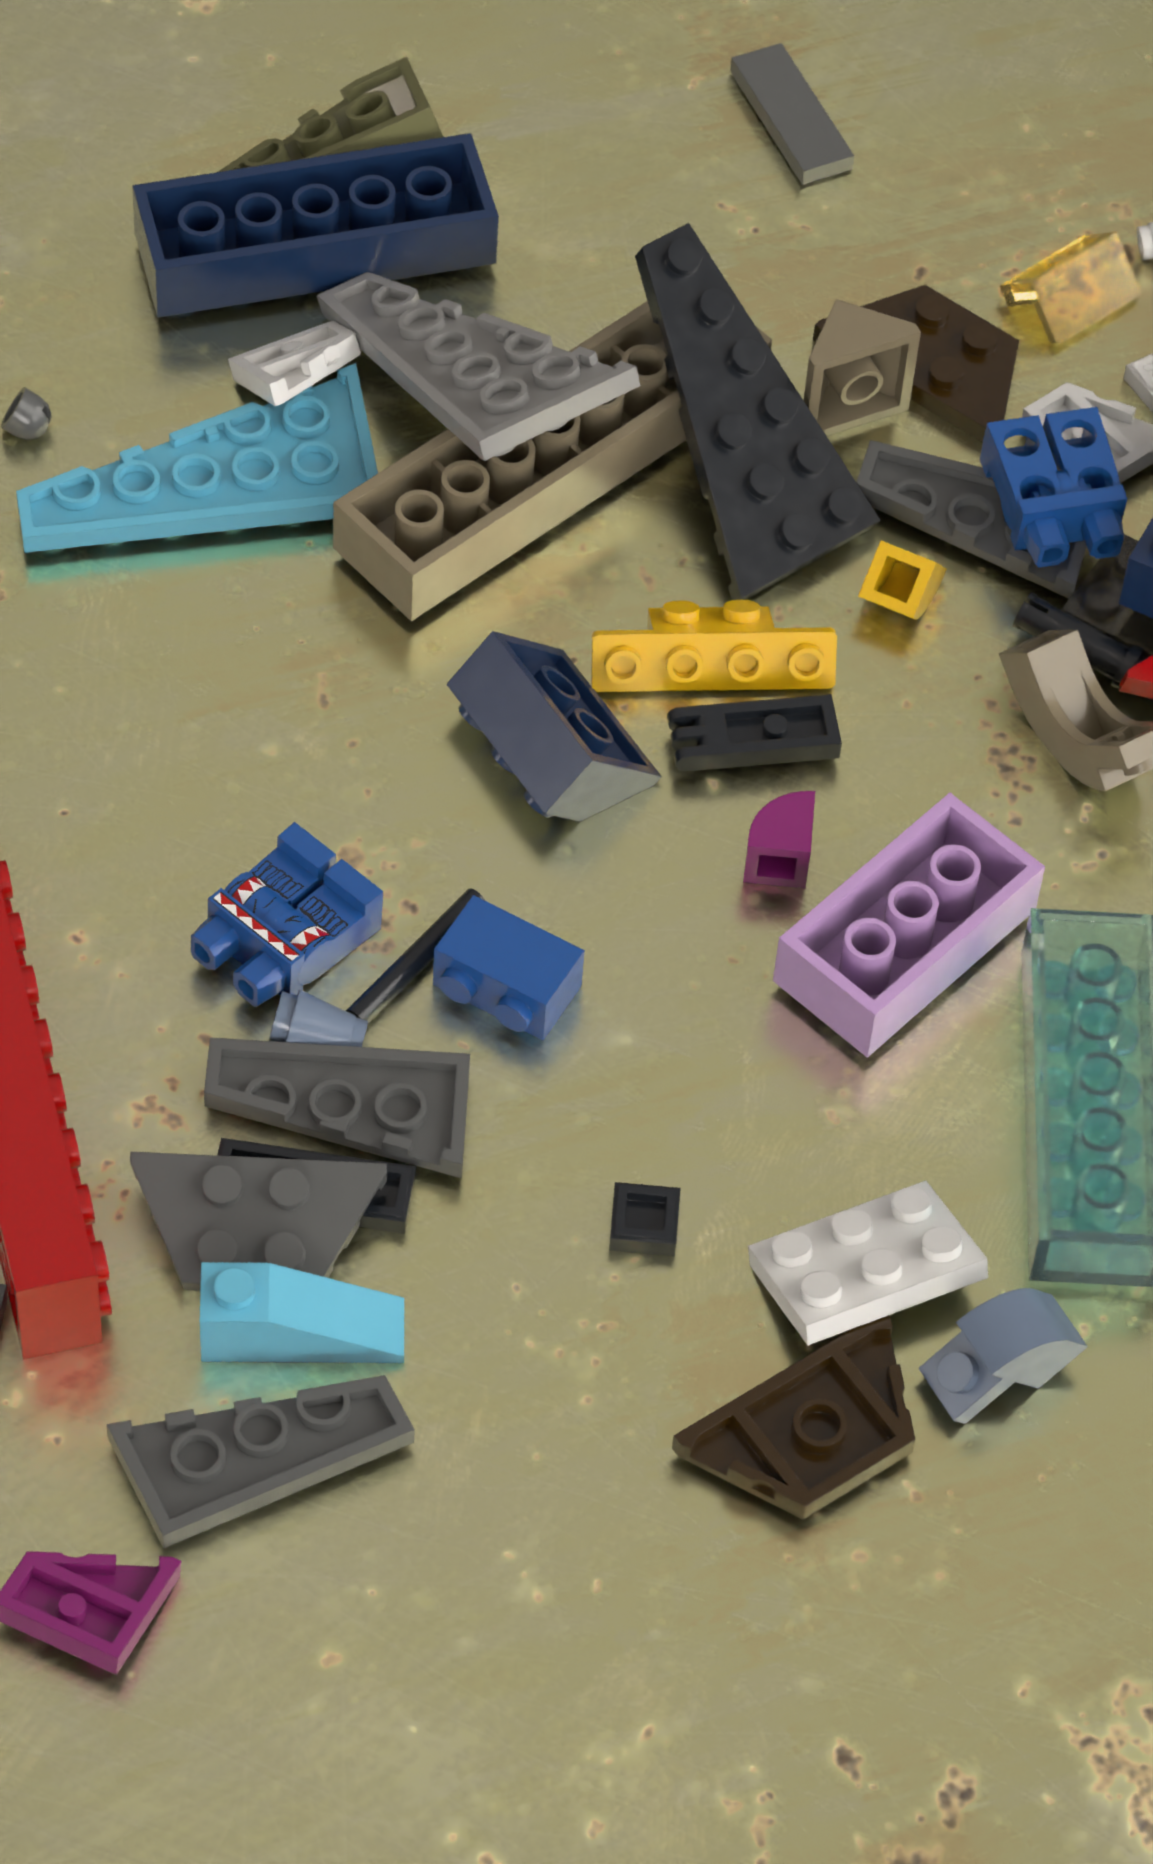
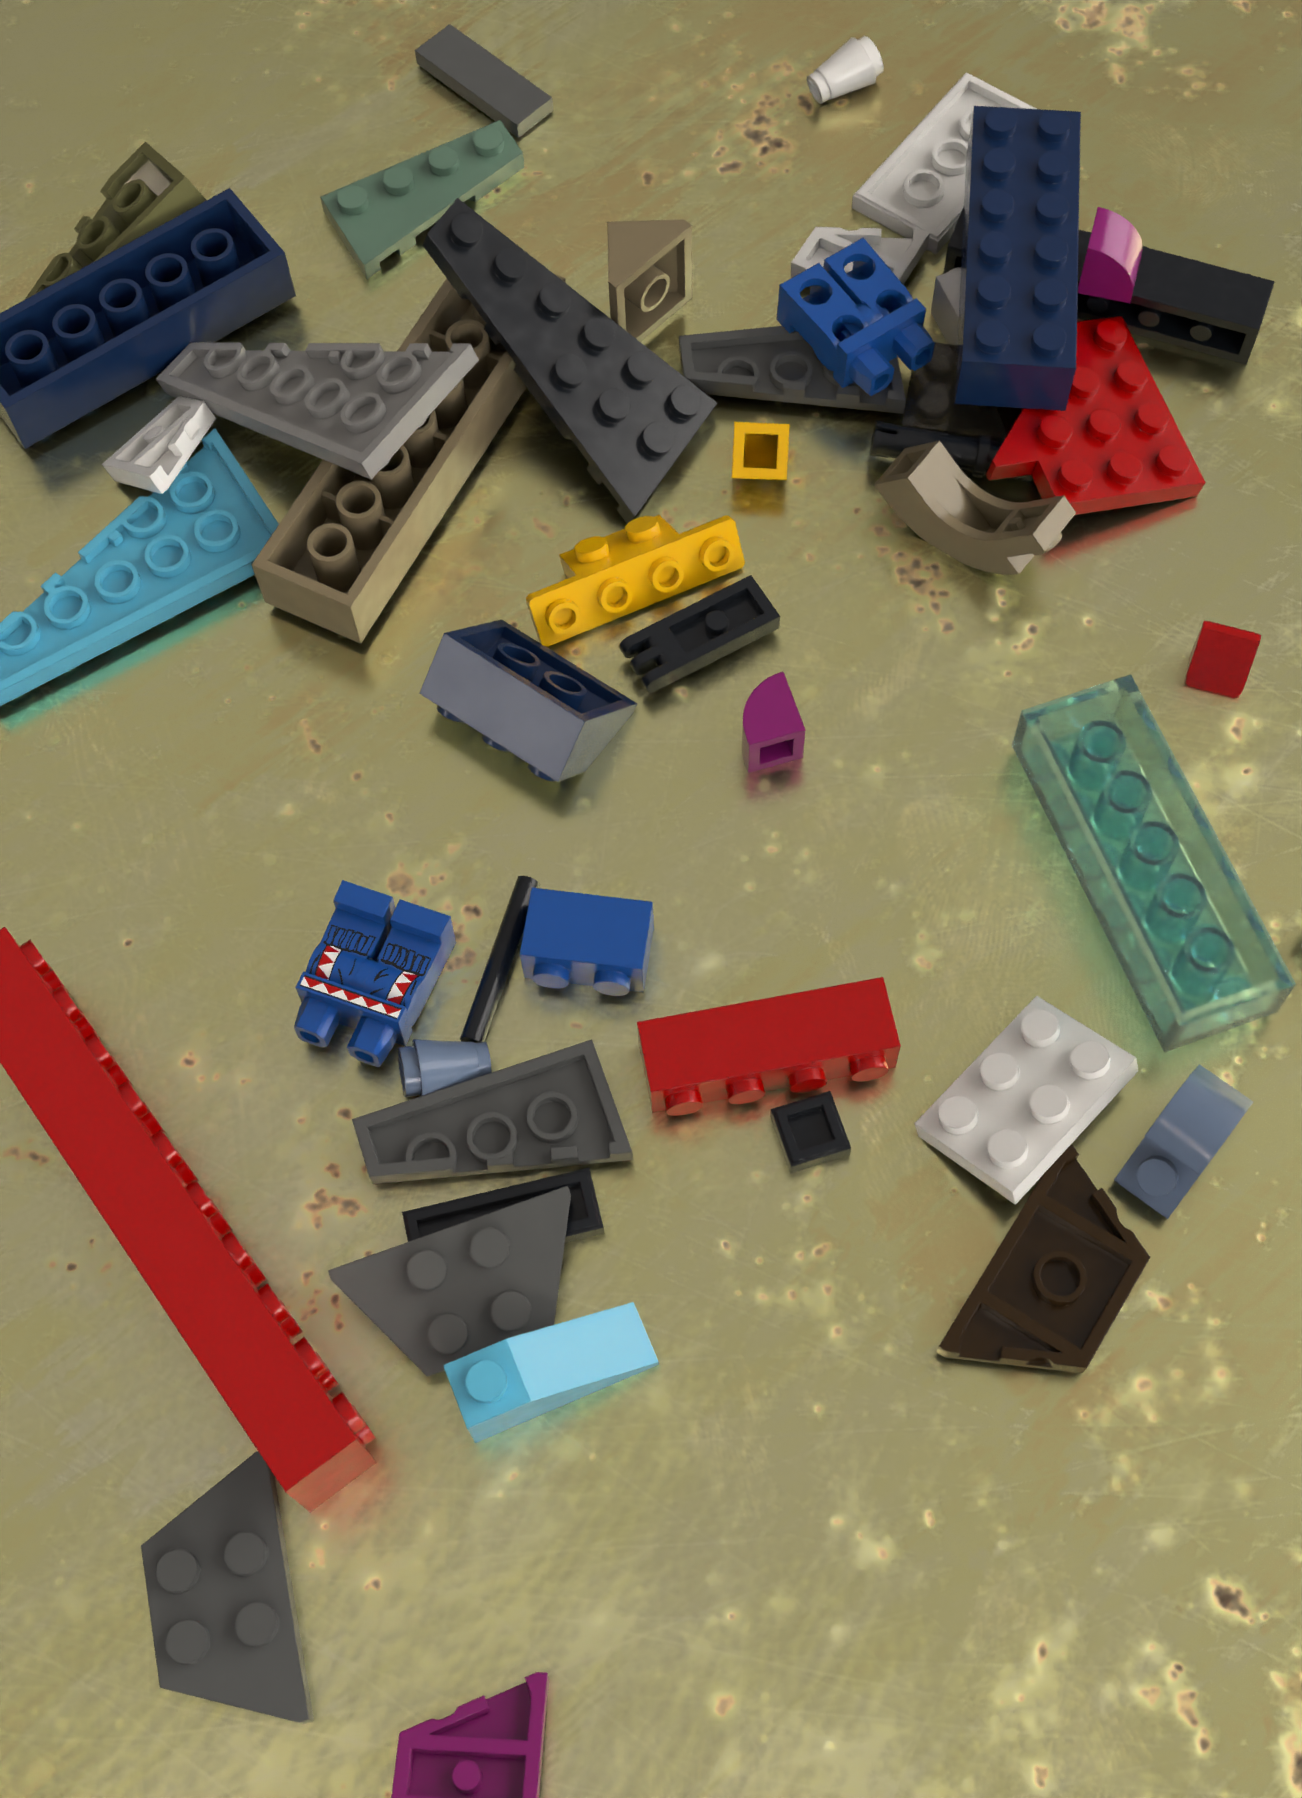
camera: 15 degrees left, 10 degrees up
dark grey wing [107,1375,415,1548] -> none
lavender brick [773,793,1045,1058] -> none
dark brown wing [813,285,1019,443] -> none
clear yellow panel [1000,232,1141,344] -> none
none -> sand green wing [320,120,525,279]
none -> red brick [637,977,901,1116]

